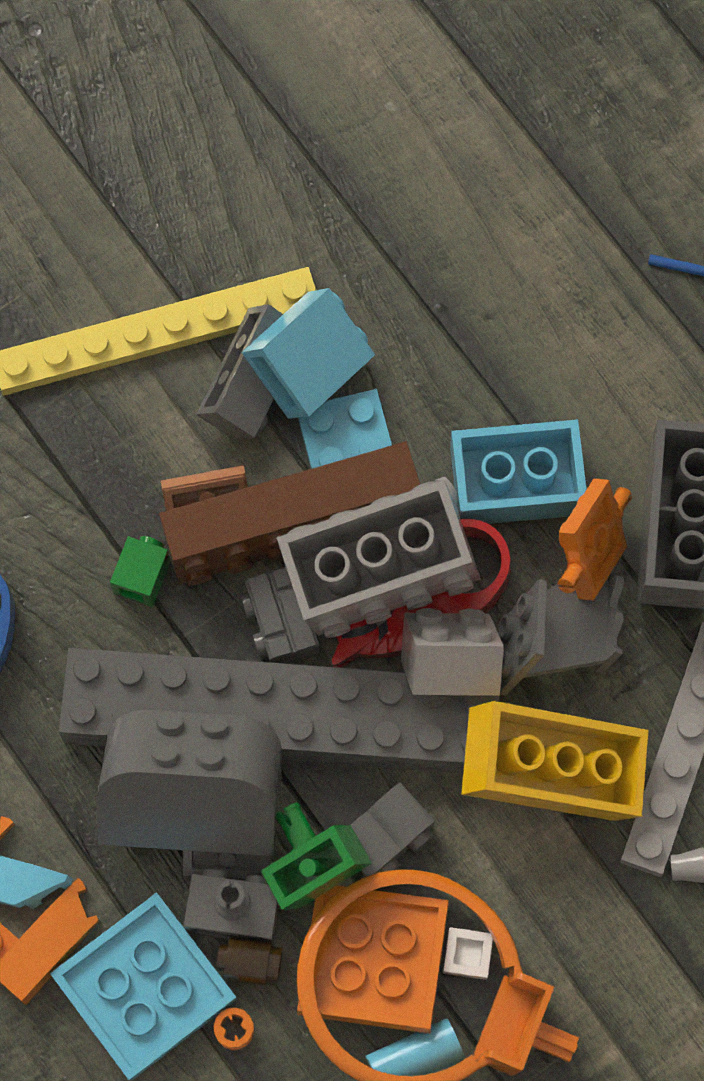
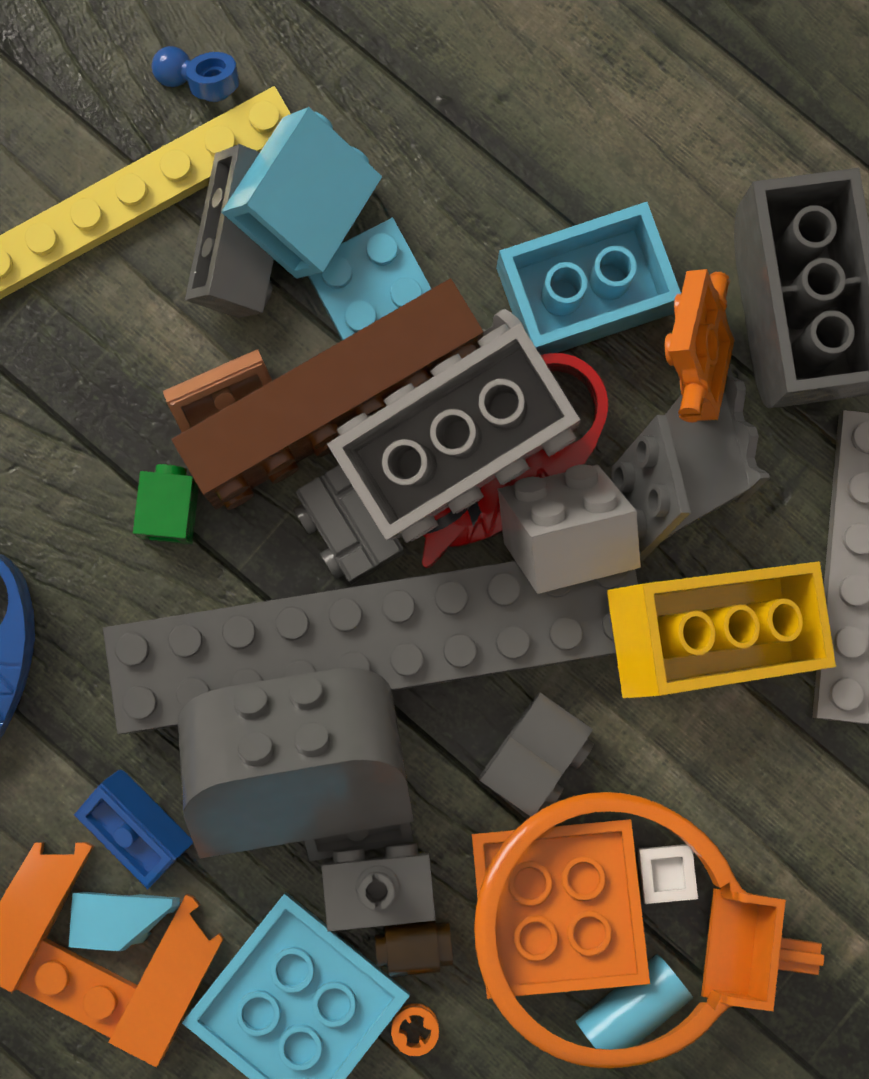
camera: 20 degrees left, 10 degrees up
green brick [261,802,372,910] -> none
none -> blue slope [74,770,193,889]
none -> blue plate [151,46,239,102]

